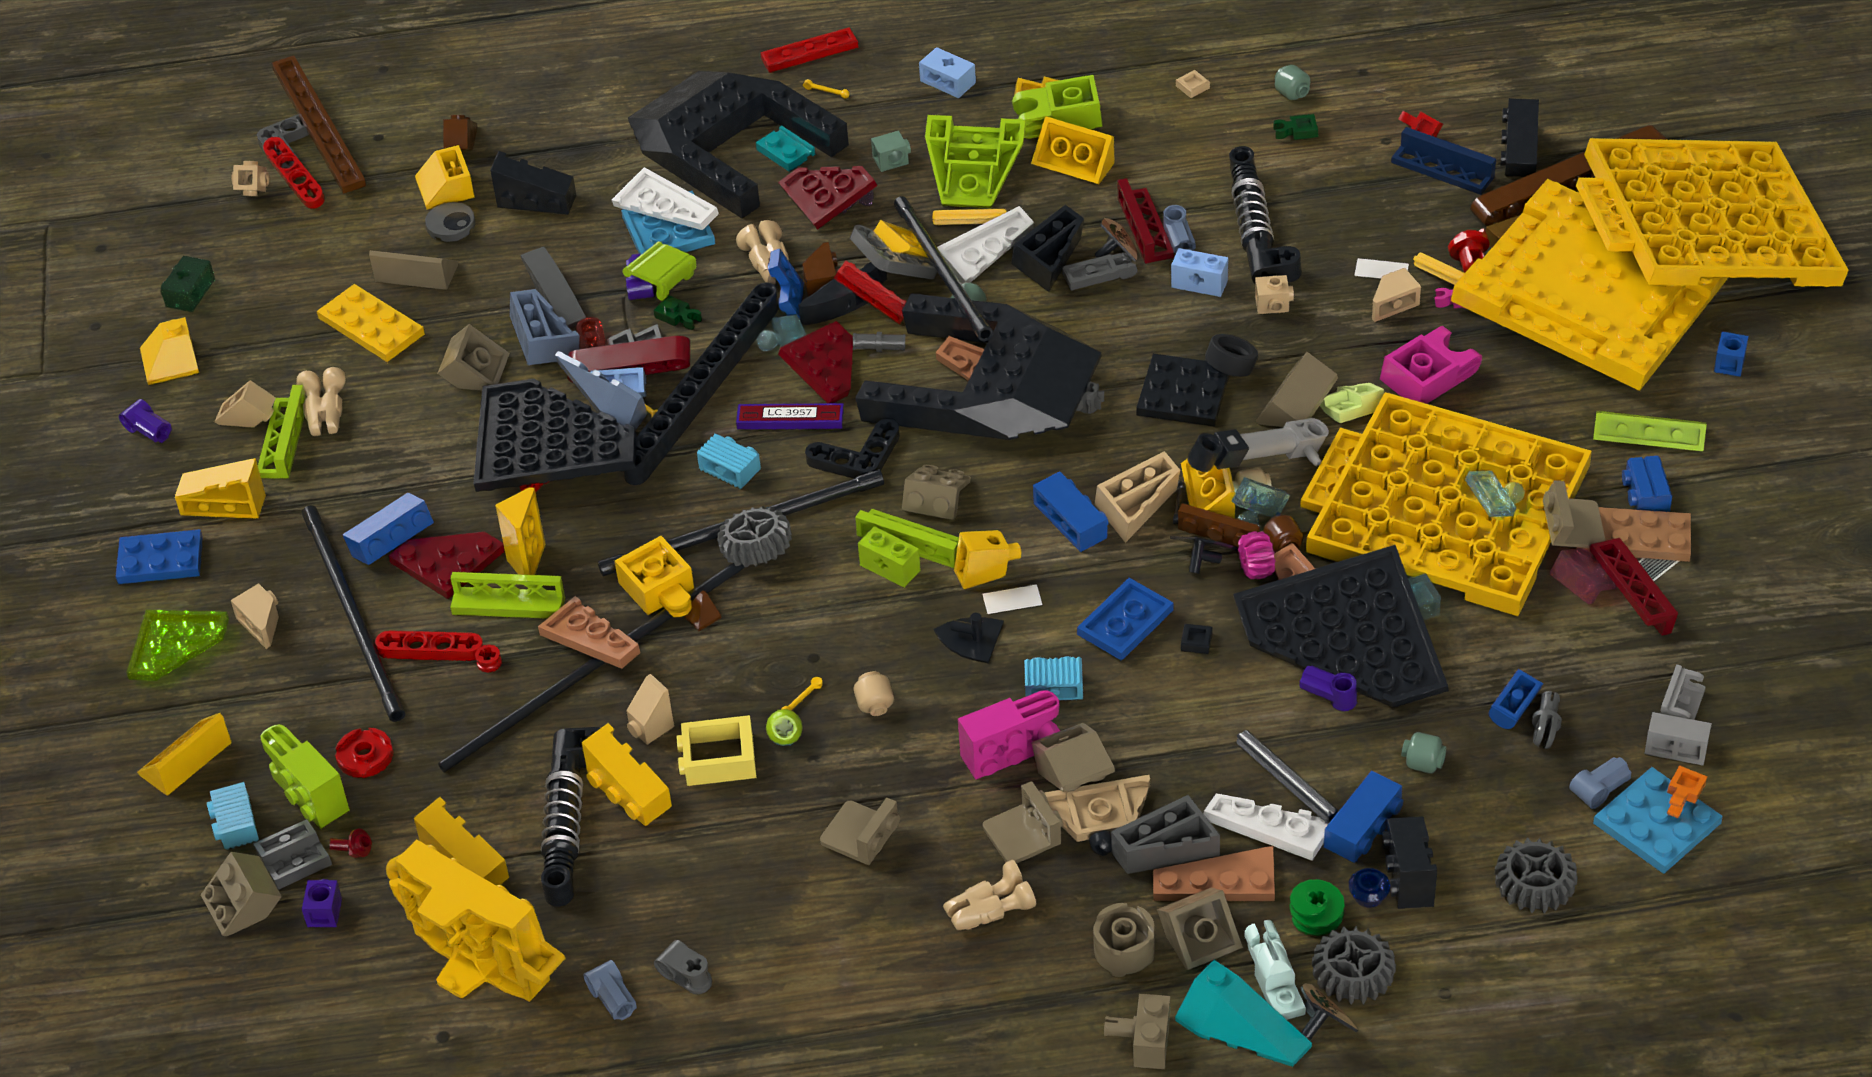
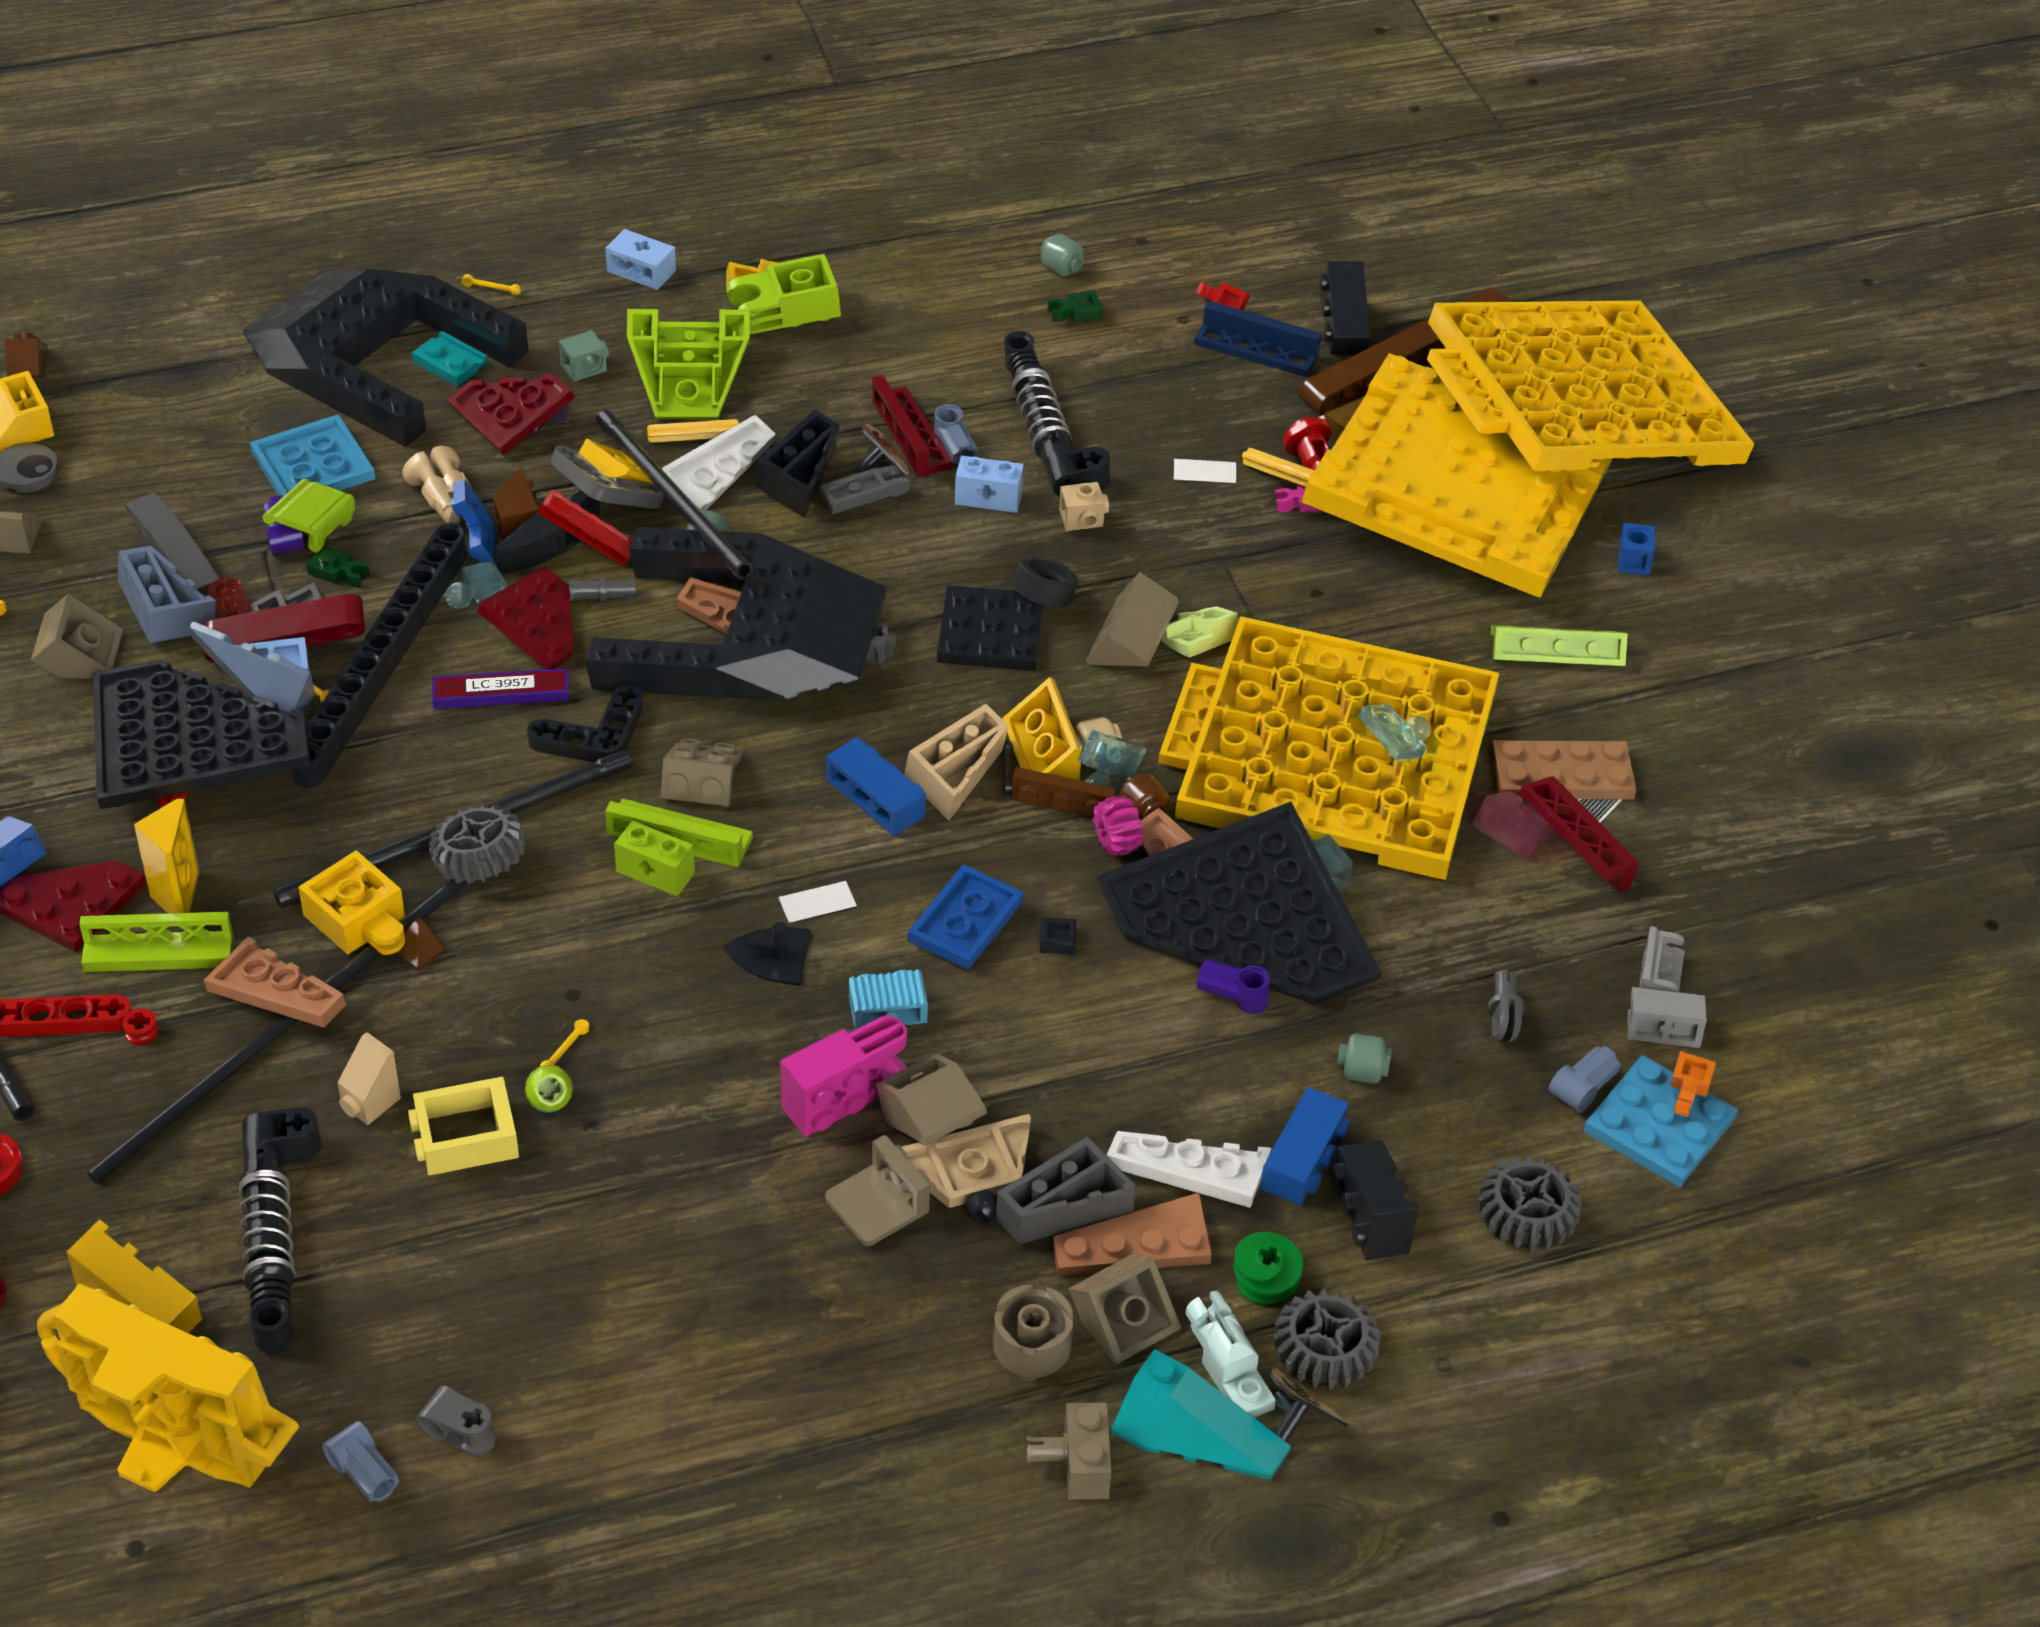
camera: 15 degrees left, 0 degrees up
black wedge [490,151,576,215] -> none
yellow wedge [582,723,672,826] -> none
white wing [612,167,719,230] -> none
medium azure brick [697,433,761,489] -> none
red tile [761,27,858,73] -> none
dark tan bracket [820,797,900,865] -> none
tan head [854,671,894,716] -> none
tan piece [943,860,1036,930] -> none
yellow torso [954,530,1021,589] -> none
yellow slope [1031,116,1114,184] -> none
black shield [1170,536,1238,574] -> none
tan tile [1176,70,1210,98] -> none
piece [1187,418,1329,472] -> none
black axle [1236,730,1338,823] -> none
clear blue cone [1349,868,1390,908] -> none
tan slope [1372,268,1421,322] -> none
dark pink brick [1380,326,1482,404] -> none
blue brick [1489,669,1543,729] -> none
dark tan bracket [1543,480,1606,548] -> none
blue brick [1622,455,1672,512] -> none

